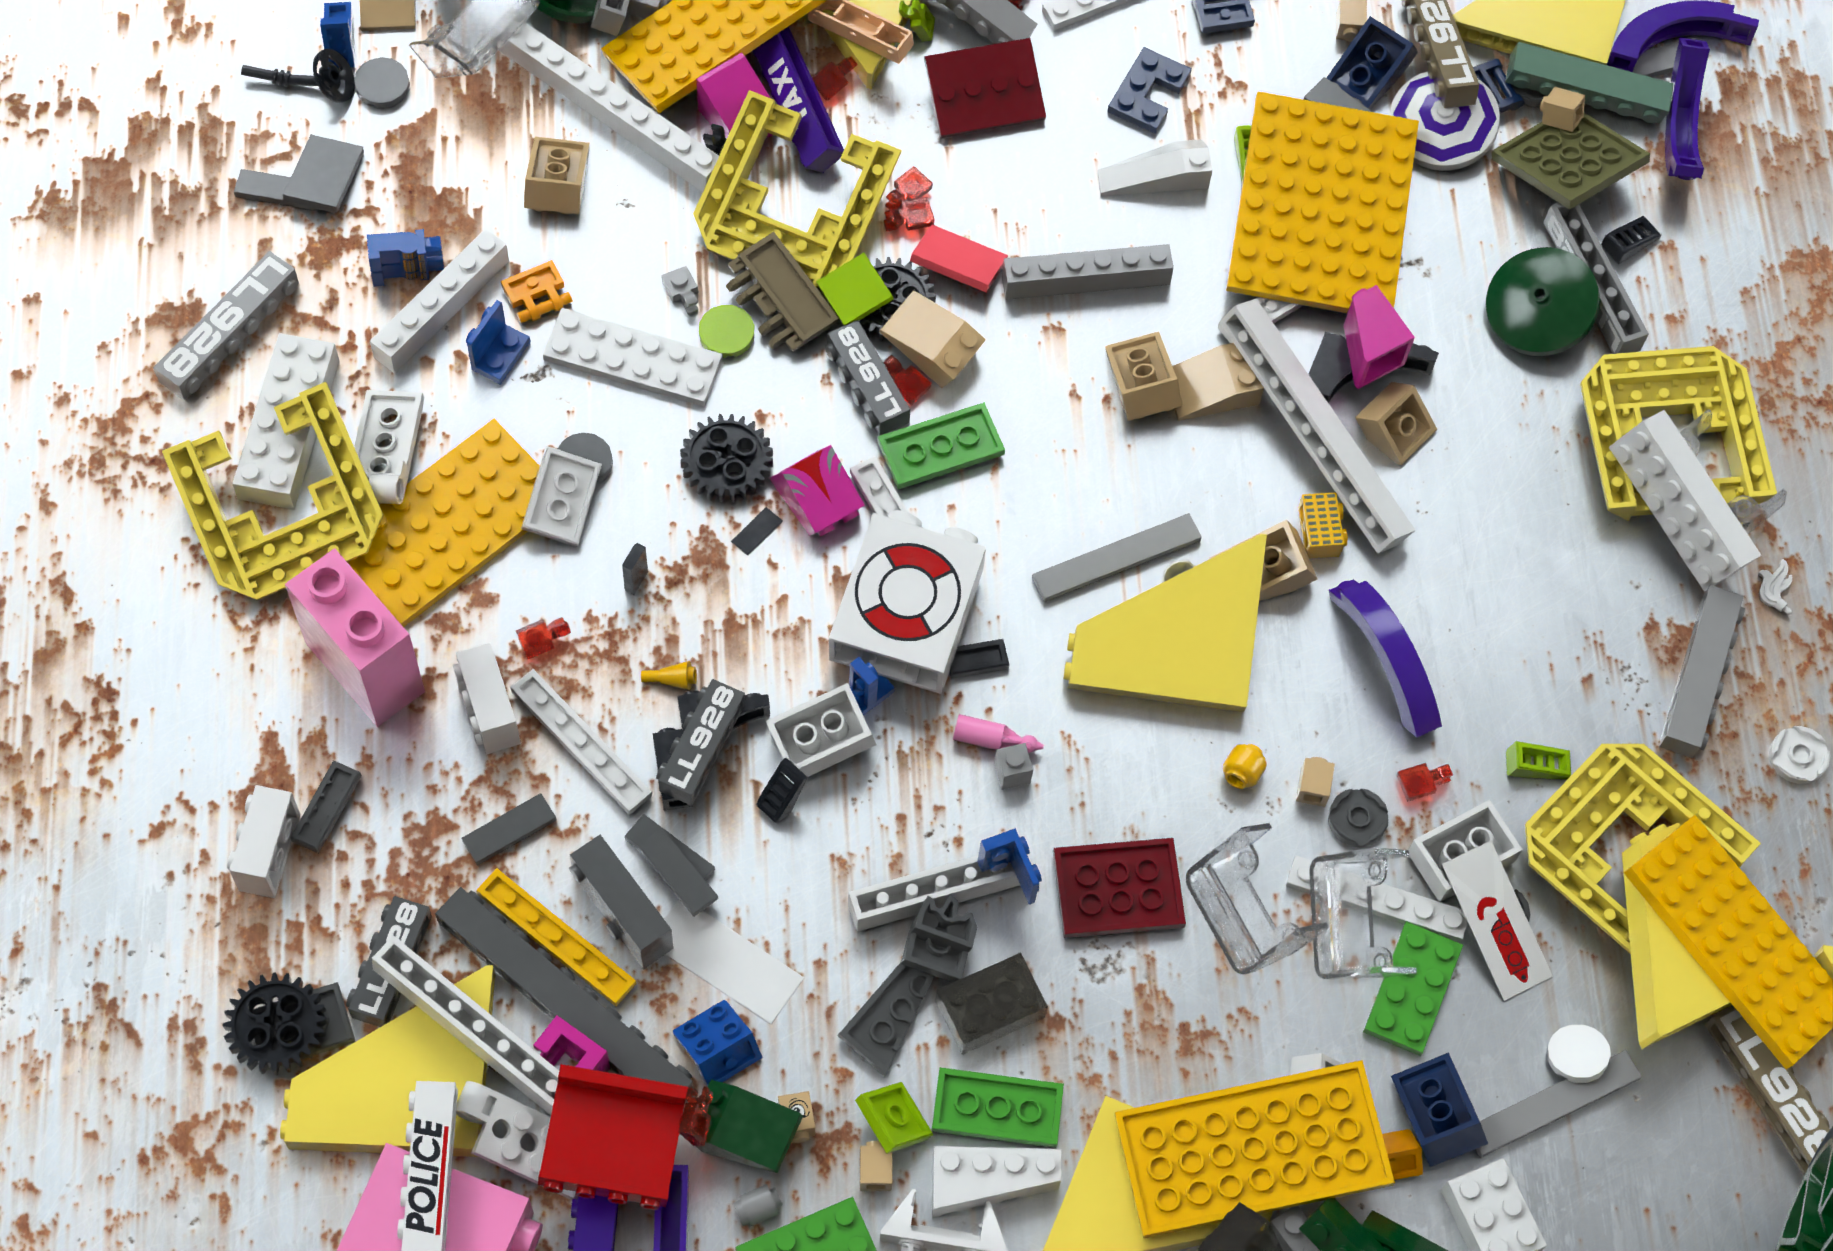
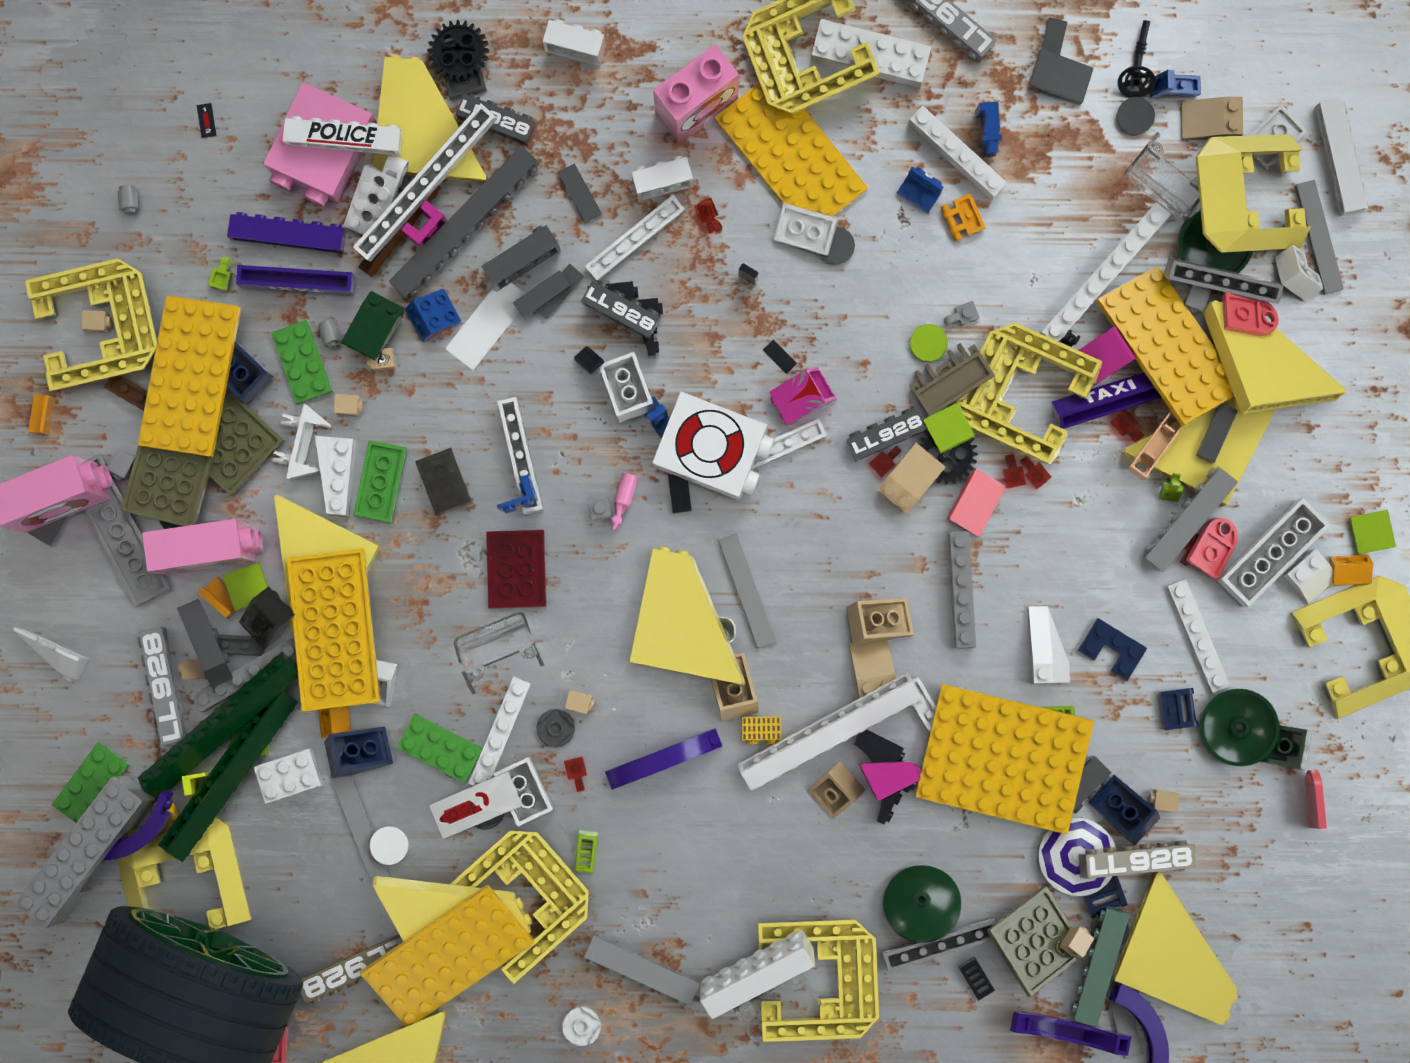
camera: 100 degrees right, 20 degrees up
dark grey plate [290,760,362,854] -> none
white hinge [354,390,425,504] -> none
yellow plate [476,868,637,1007] -> none
tan slope [524,136,590,214] -> none
red panel [538,1064,688,1210] -> none
white plate [542,308,723,407] -> none
yellow cone [641,661,697,690] -> none
clear red plate [678,1086,713,1146] -> none
black gear [680,413,773,502] -> none
dark grey wing [837,962,934,1077] -> none
lime tile [855,1082,933,1154] -> none
bright green plate [877,402,1005,490] -> none
dark grey plate [901,895,977,984] -> none
dark red plate [924,38,1047,138] -> none
yellow head [1222,744,1267,789] -> none
clear windscreen [1309,848,1417,979] -> none
white piece [1758,559,1792,614] -> none

